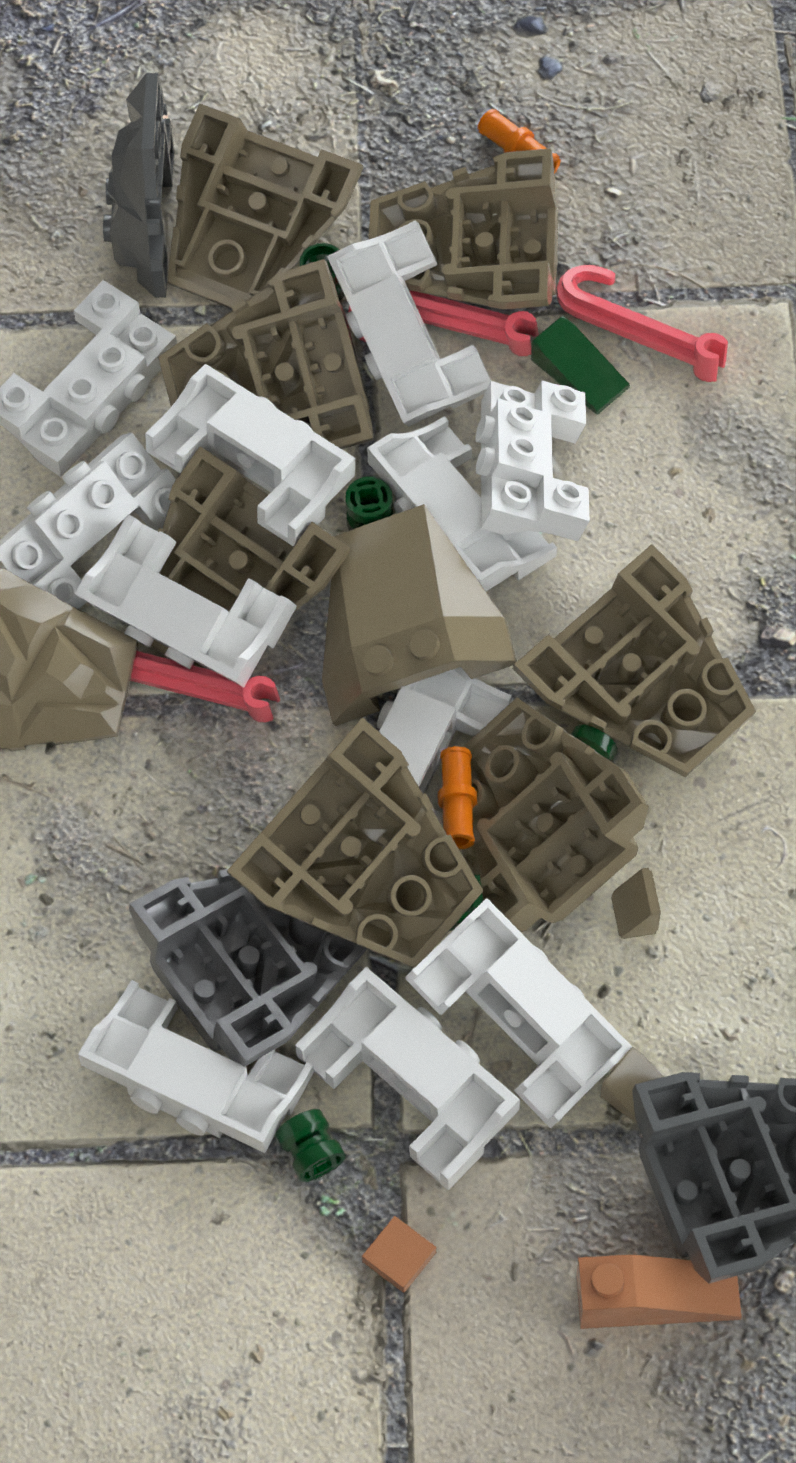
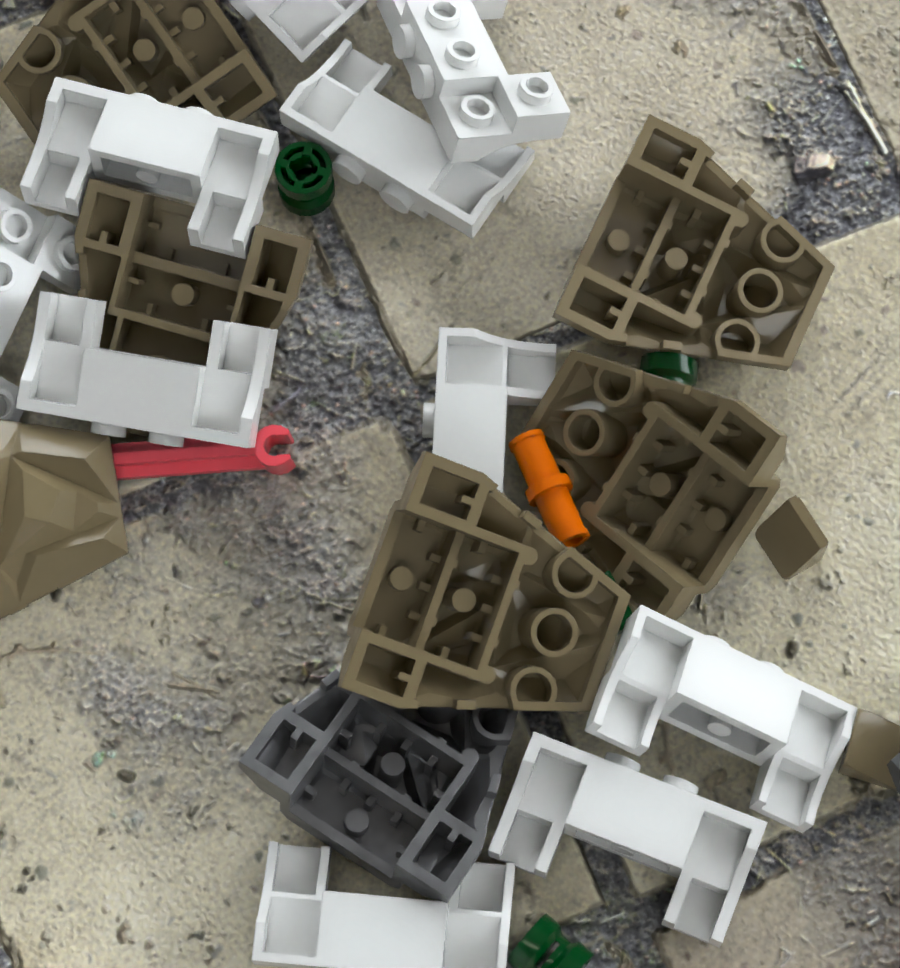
camera: 20 degrees left, 10 degrees up
dark tan wedge [322,504,517,726] -> none

